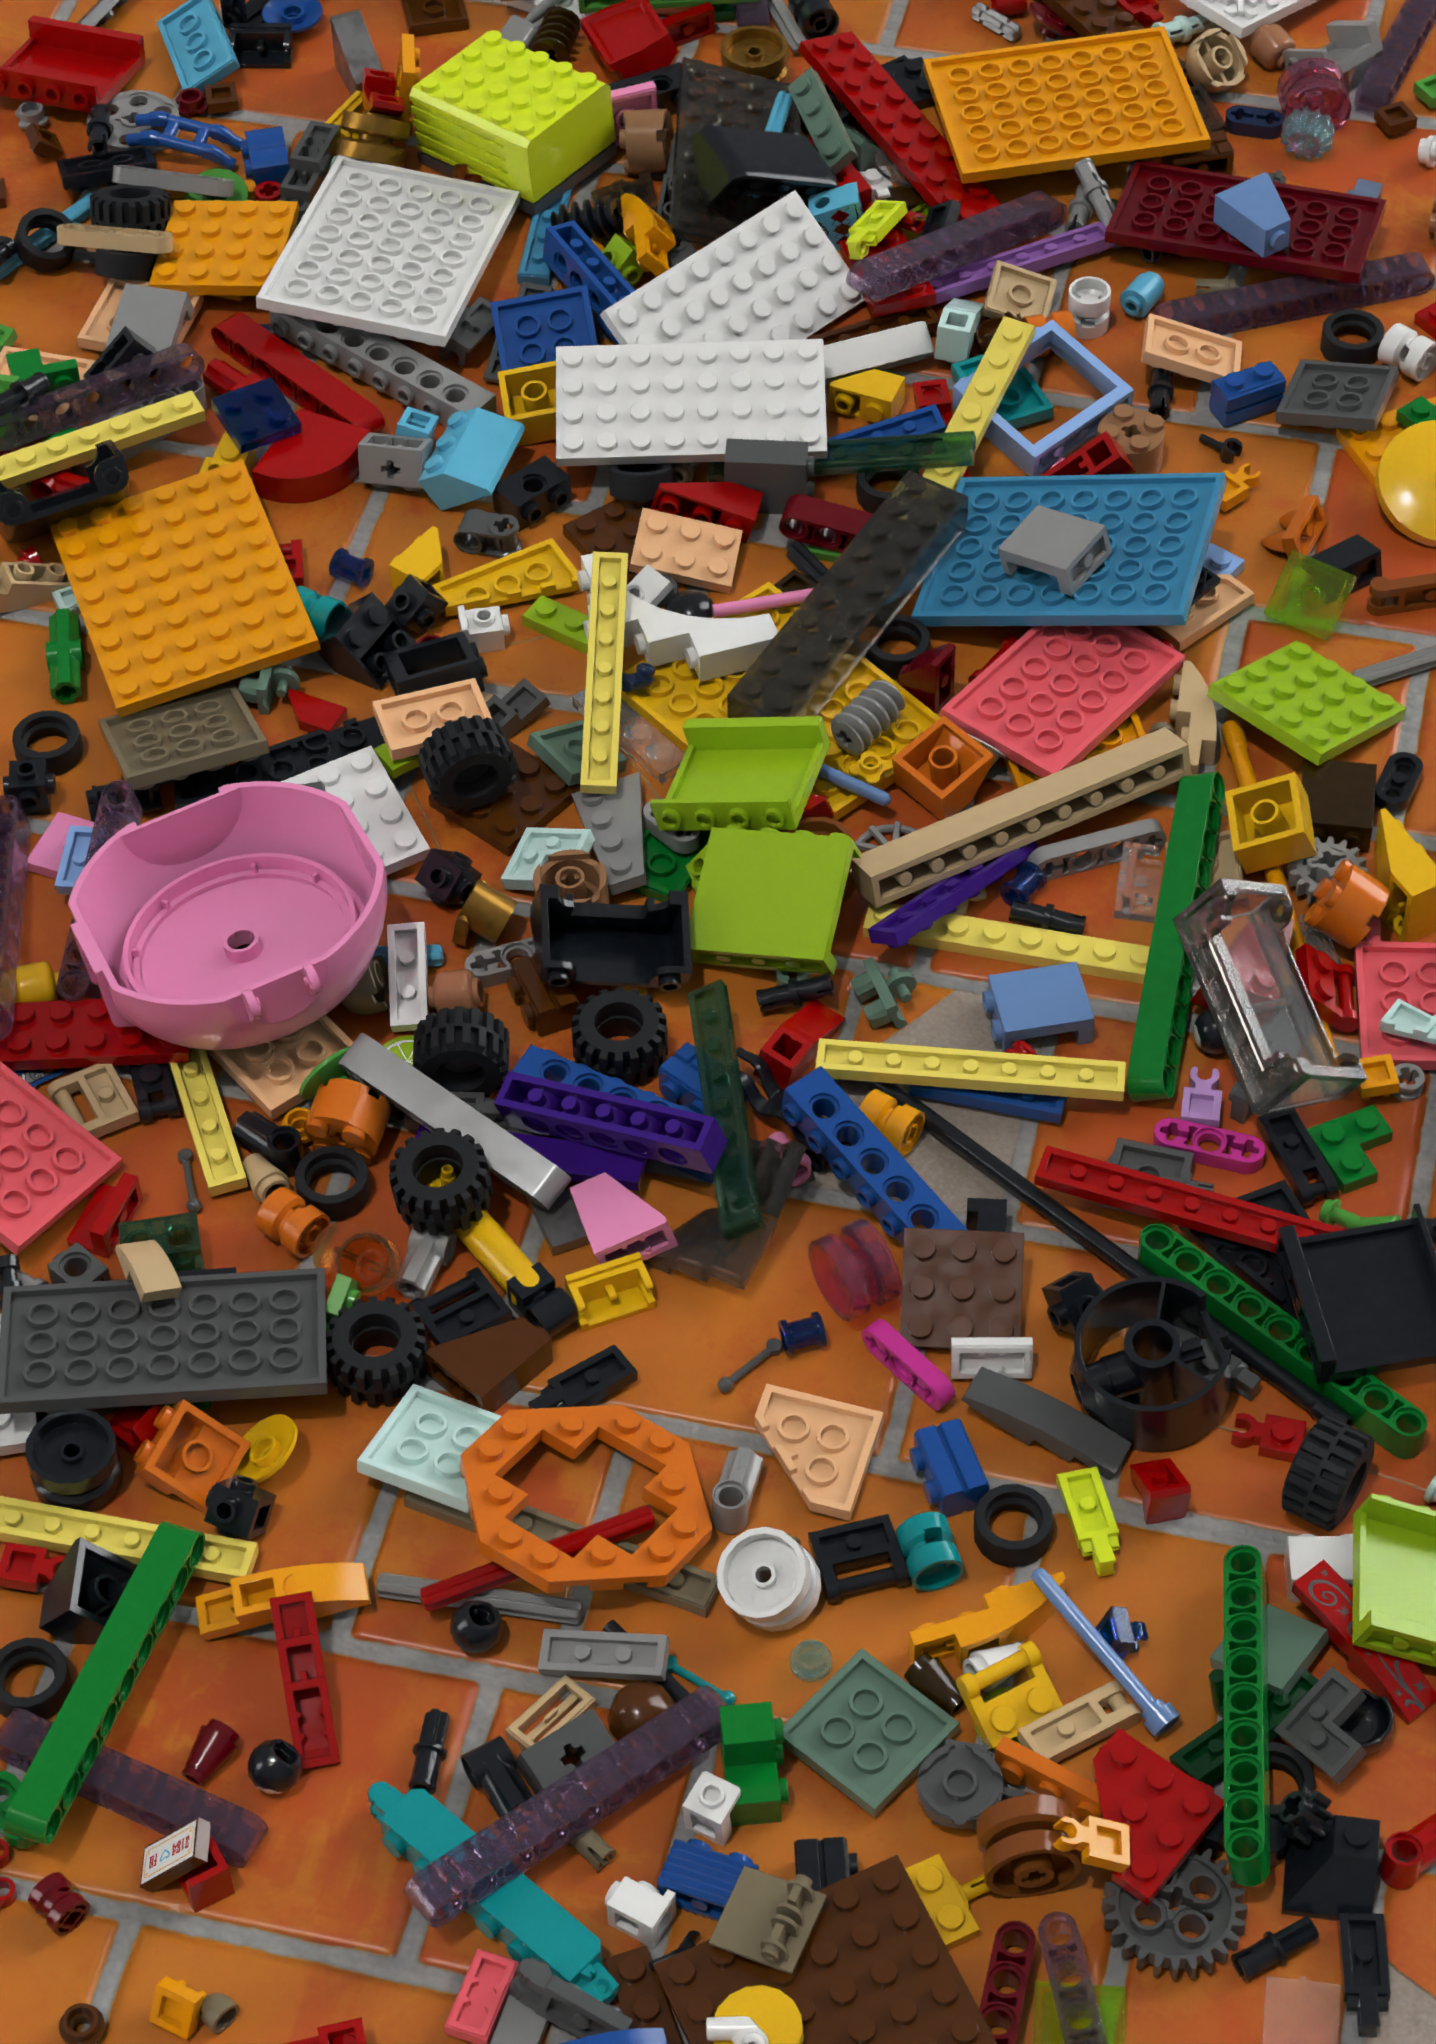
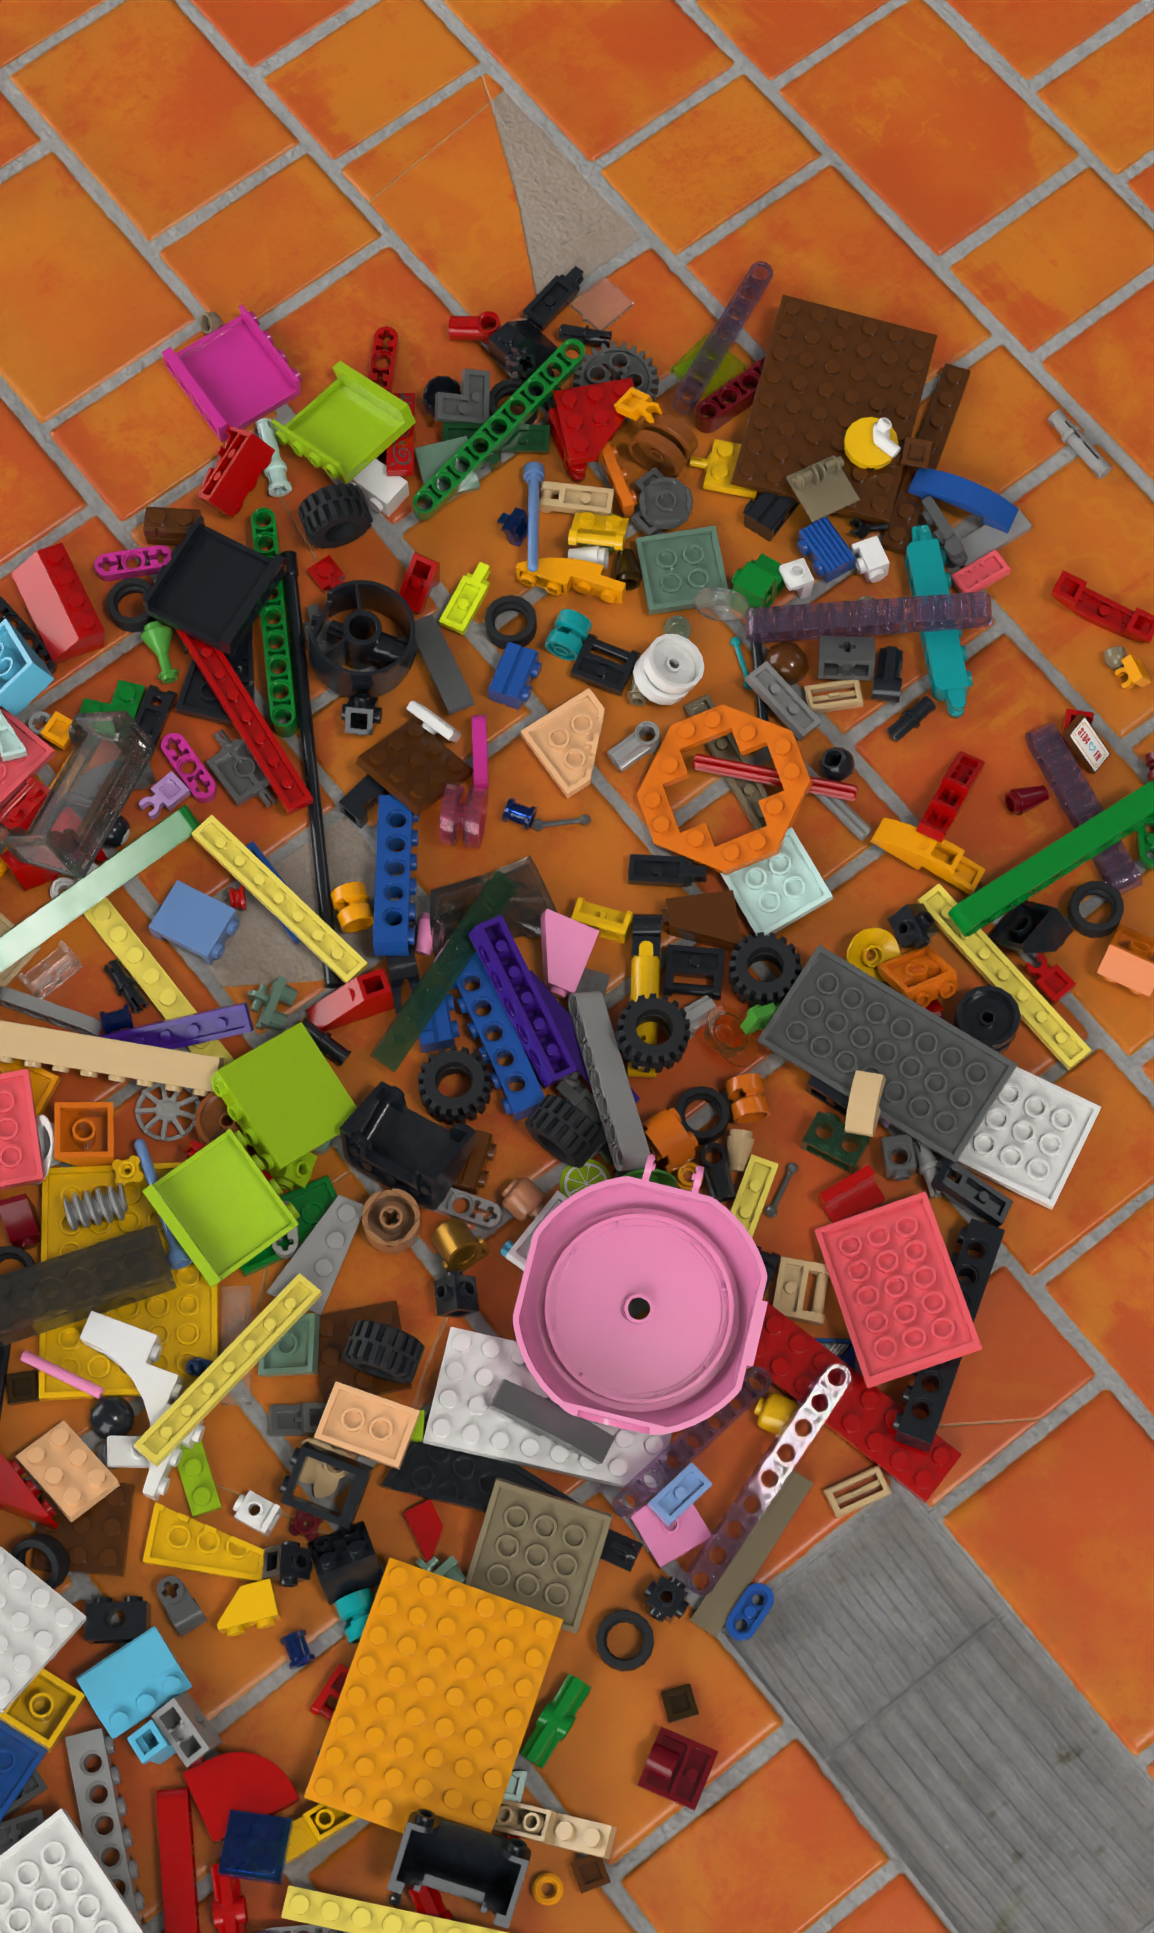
camera: 140 degrees left, 20 degrees up
black piece [247,1739,302,1794] -> none
light aqua plate [500,827,595,890] -> none
none -> clear dish [694,587,749,622]

